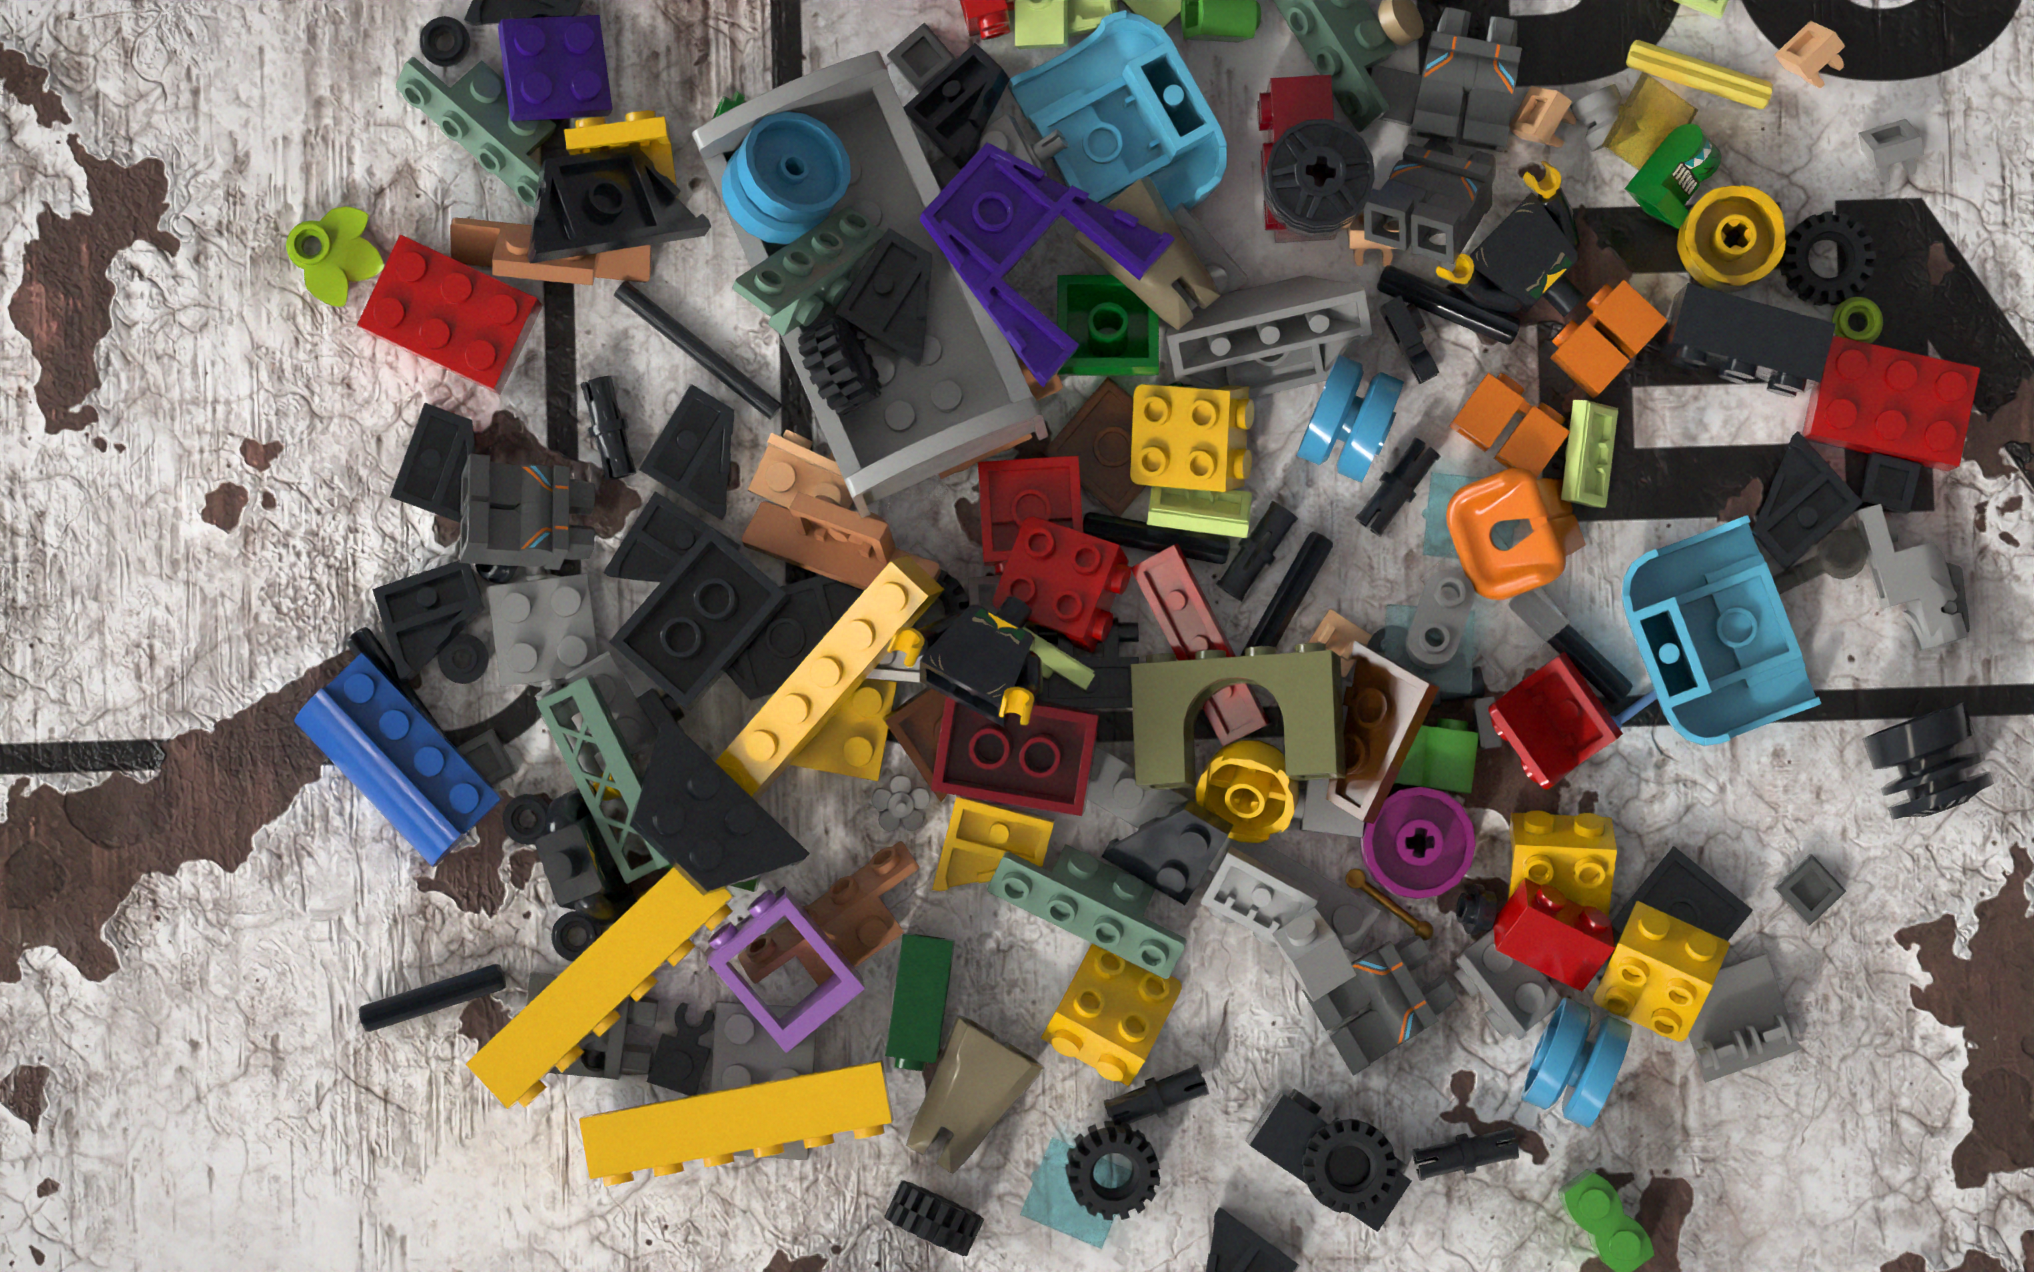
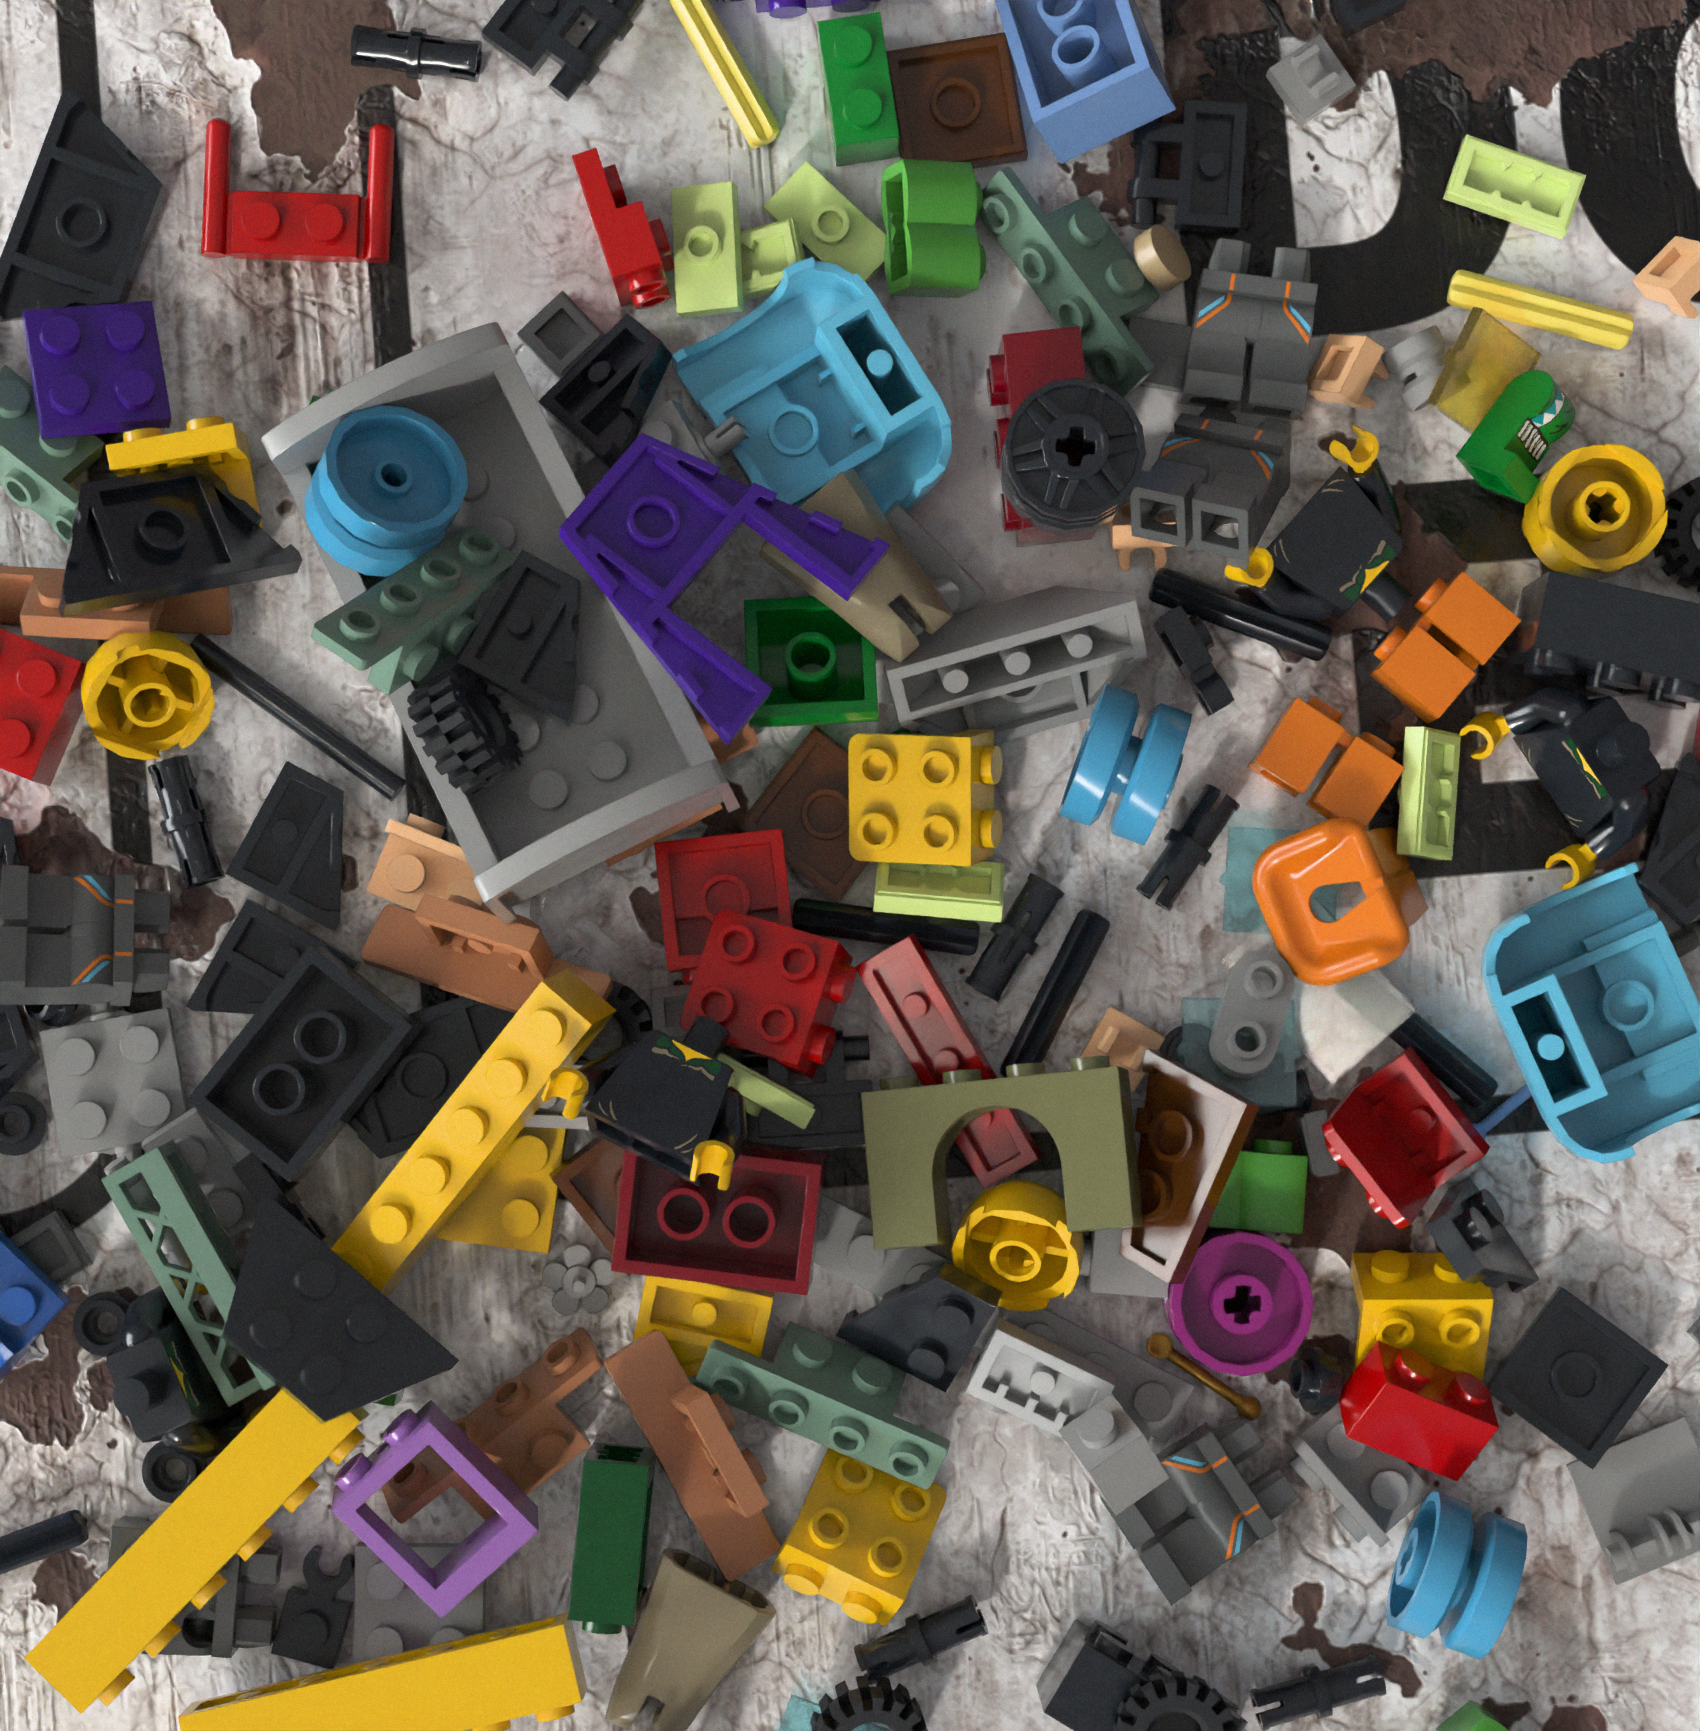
camera: 10 degrees left, 0 degrees up
yellow bracket [1593,901,1730,1042] -> none
none -> yellow cylinder [81,630,215,760]
none -> nougat bracket [604,1329,780,1581]
none -> black wing [1425,1176,1539,1293]
none -> black torso [1459,685,1661,890]

